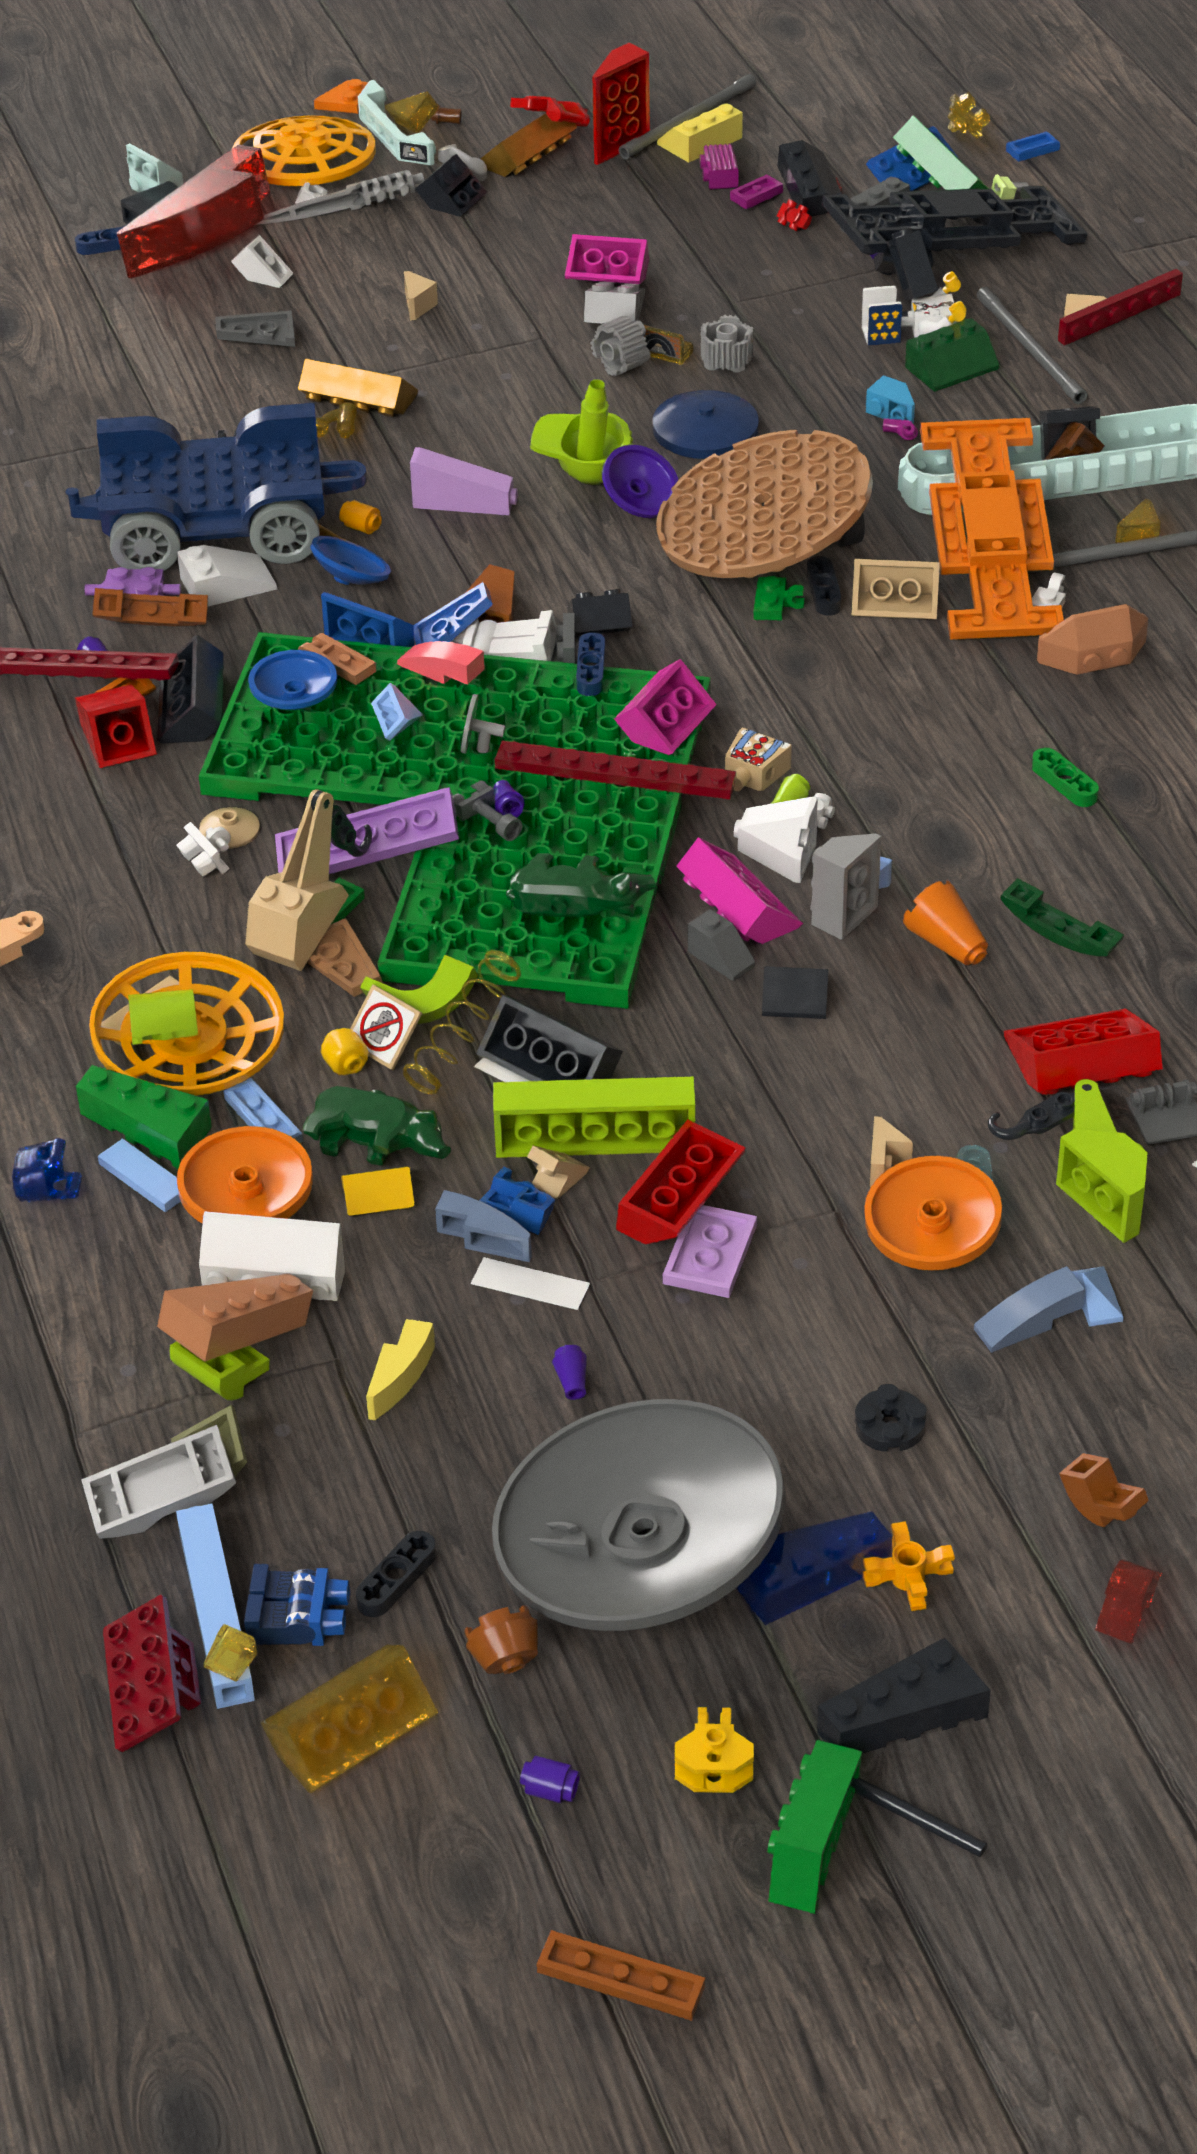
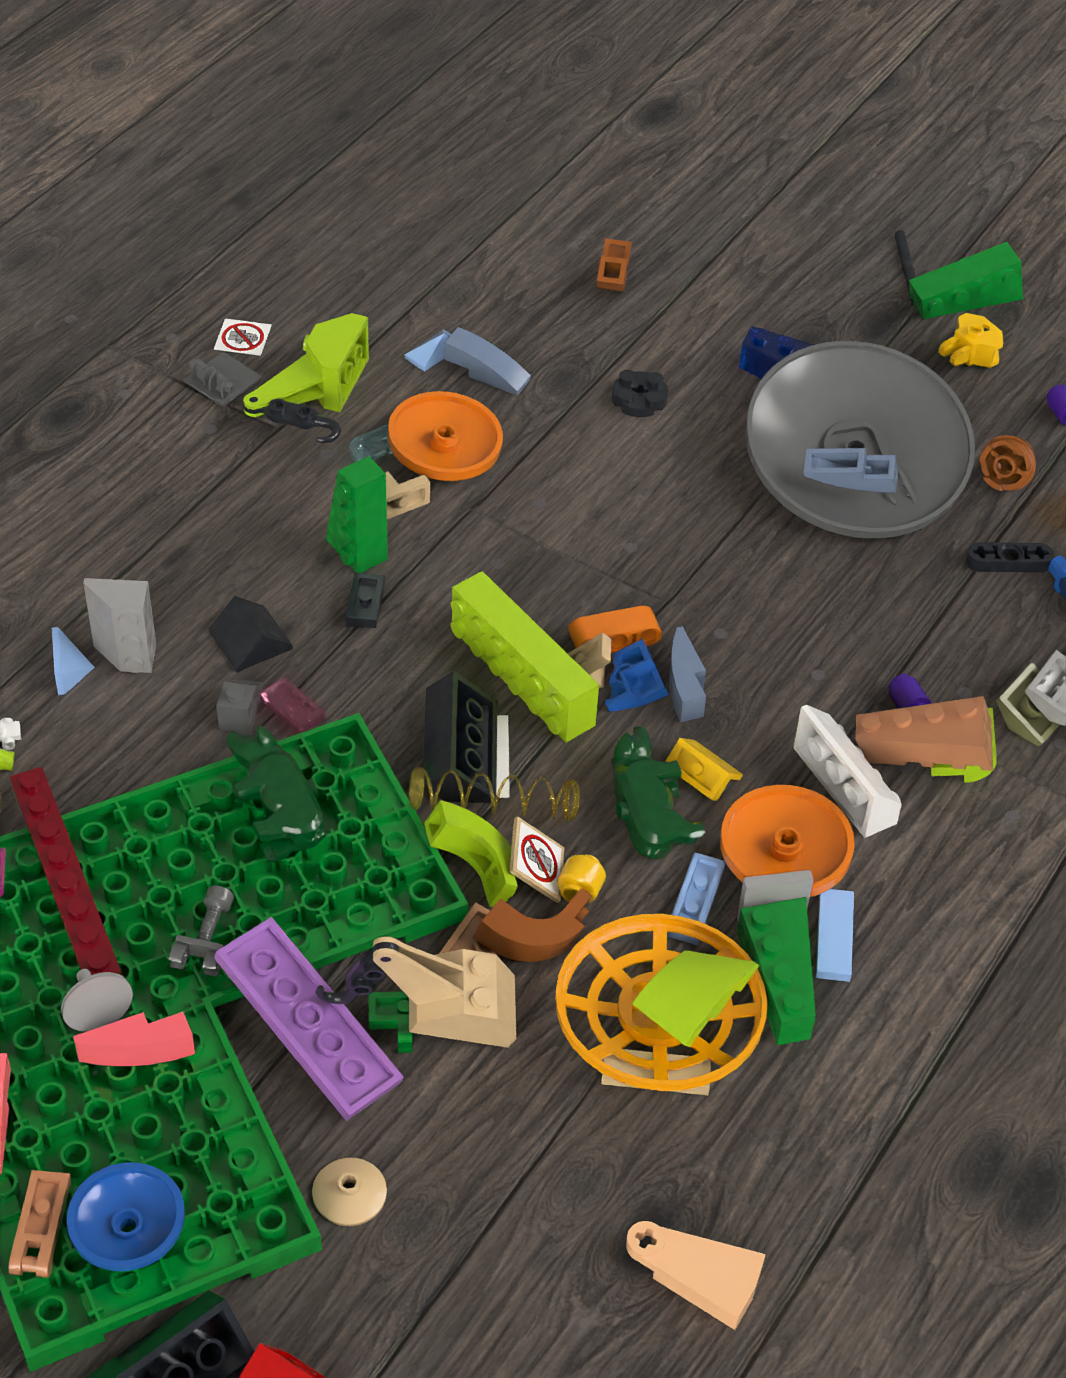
camera: 130 degrees left, 5 degrees up
clear blue piece [12,1138,82,1202] -> none
white hips [176,822,230,877] -> none
light yellow slope [366,1319,435,1420] -> none
light blue slope [371,683,423,741] -> none
white sticker [471,1257,590,1310] -> none
dark purple cone [493,780,525,818] -> none
dark purple cone [552,1345,587,1400] -> none
red slope [616,1119,746,1244] -> none
lavender plate [663,1205,757,1298] -> none
dark pink slope [676,837,803,944] -> none
white slope [734,797,818,883] -> none
black wedge [817,1637,991,1754] -> none
light orange pin [863,1521,955,1611] -> none
orange cone [903,880,988,965] -> none
dark green slope [1000,878,1124,956] -> none
red slope [1004,1008,1163,1095] -> none
clear red brick [1095,1559,1161,1644] -> none
none -> coral slope [73,1012,195,1066]
none -> clear pink plate [260,676,326,733]
none -> green wedge [325,456,388,573]
none -> black plate [346,573,385,628]
none -> dark orange arch [473,887,592,962]
none -> orange beam [568,606,662,653]
none -> light grey tile [737,870,813,921]
none -> sand blue slope [804,448,898,493]
none -> dark purple brick [888,674,931,709]

